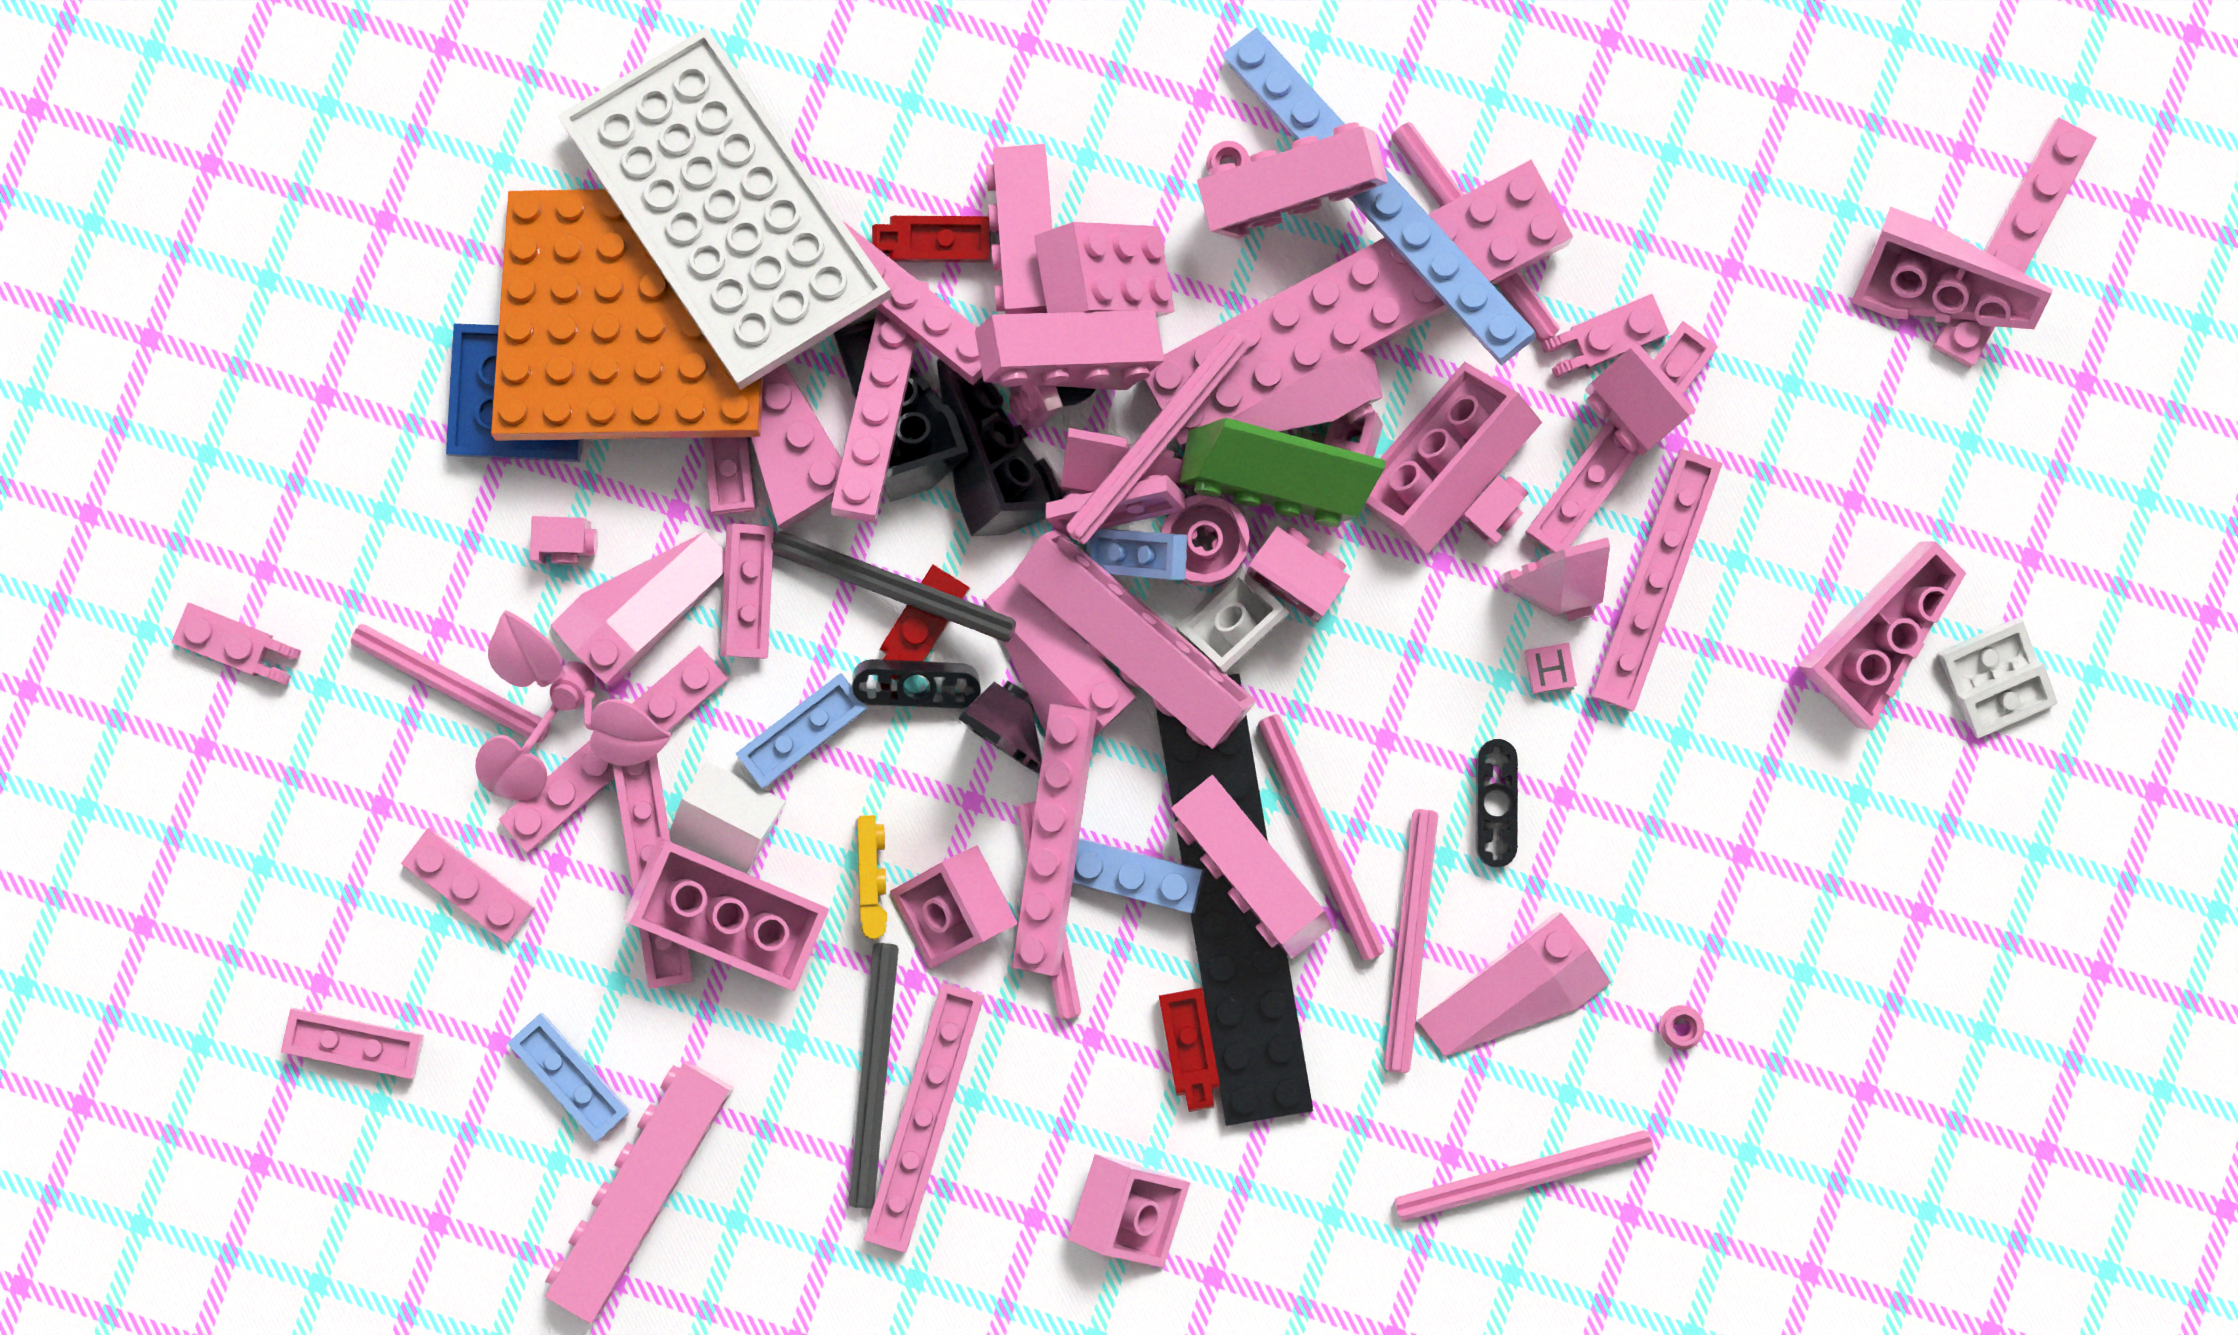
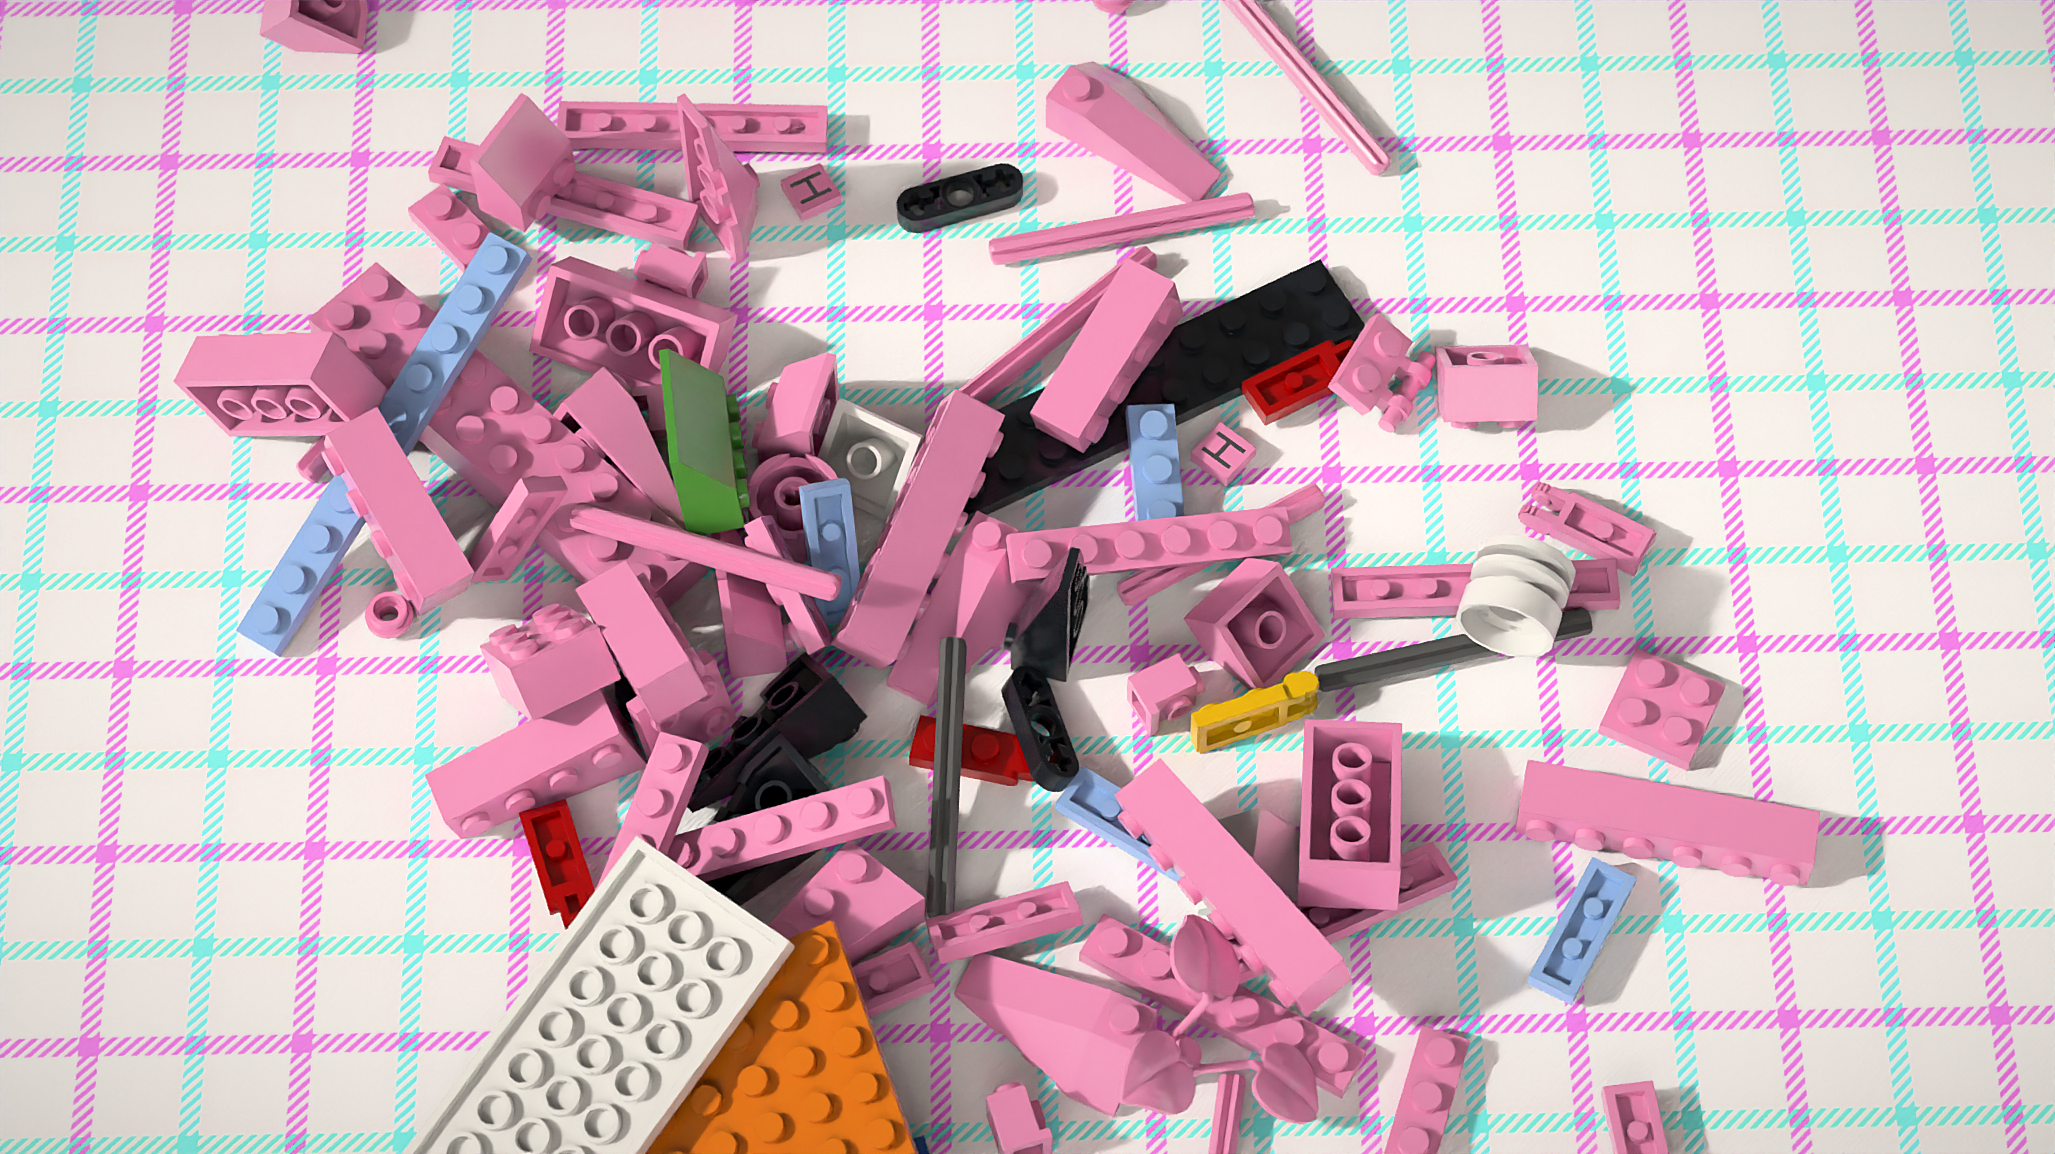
camera: 110 degrees left, 25 degrees down
none -> bright pink brick [173,331,388,436]
none -> bright pink plate [467,475,568,583]
none -> bright pink brick [1115,758,1353,1017]
none -> bright pink brick [1127,653,1205,737]
none -> bright pink tile [1190,422,1256,487]
none -> bright pink plate [1328,313,1436,433]
none -> white wheel [1456,533,1576,658]
none -> bright pink hinge [1518,482,1657,577]
none -> bright pink plate [1598,647,1726,771]

